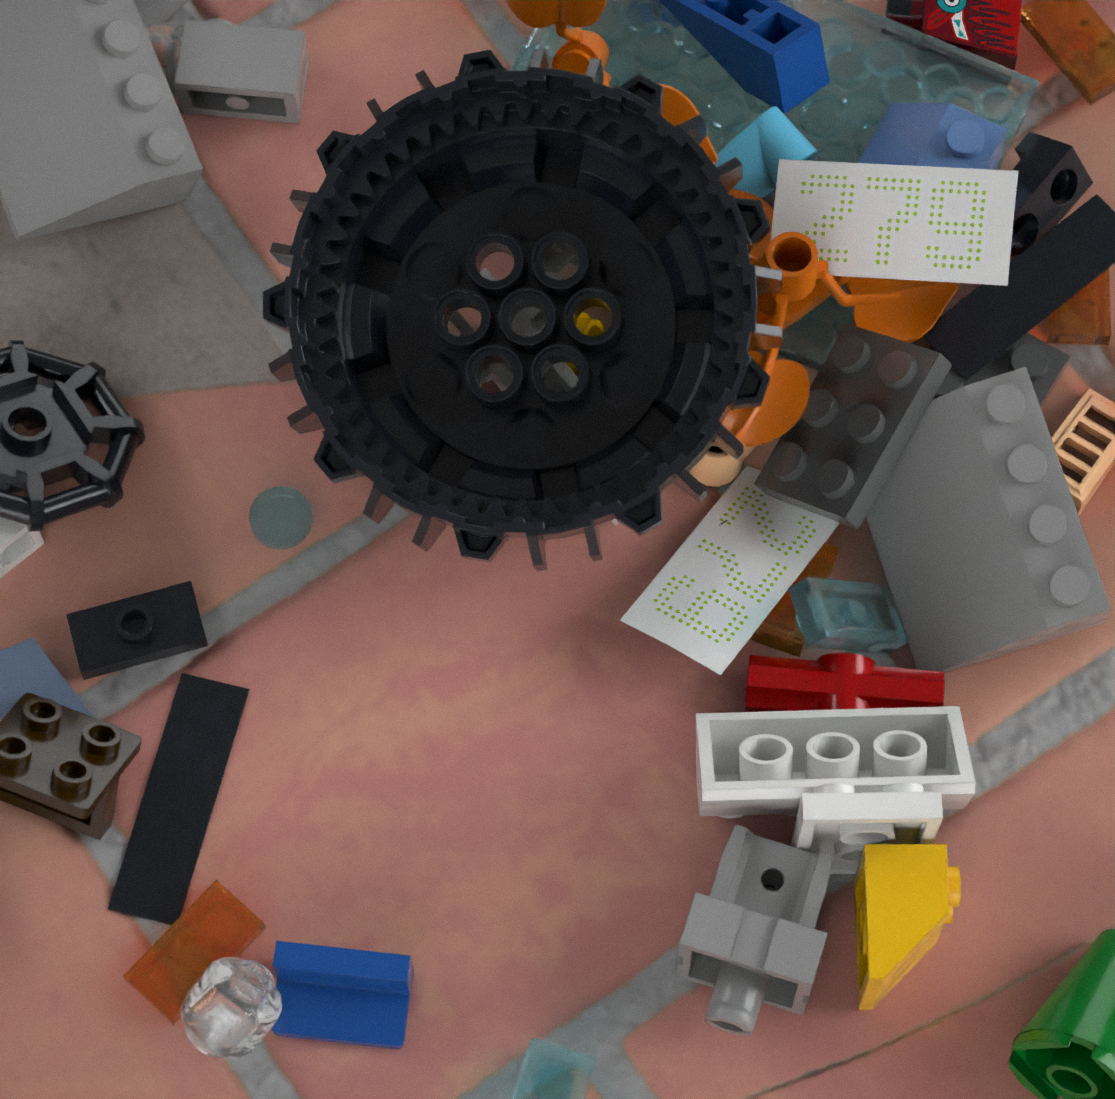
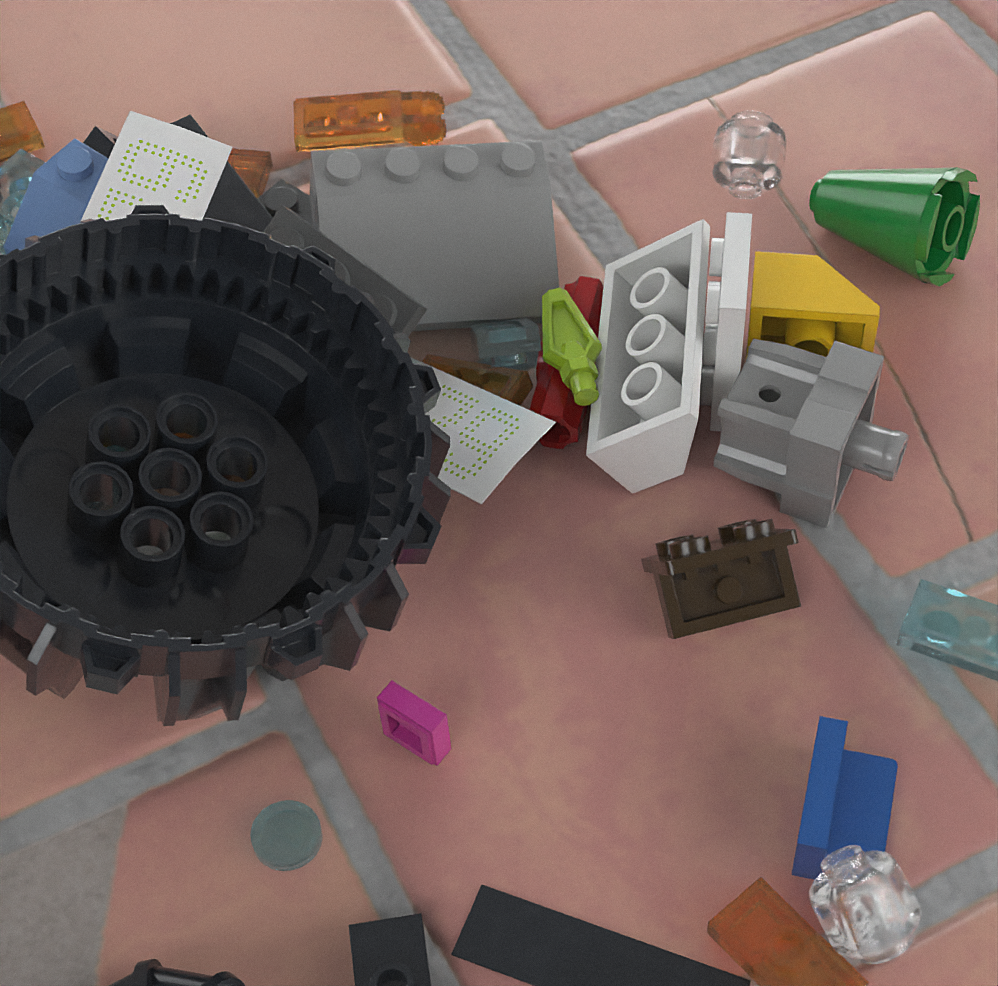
camera: 80 degrees left, 15 degrees down
none -> dark pink tile [377,680,452,766]
none -> lime piece [542,288,602,406]
none -> dark brown bracket [641,519,801,639]

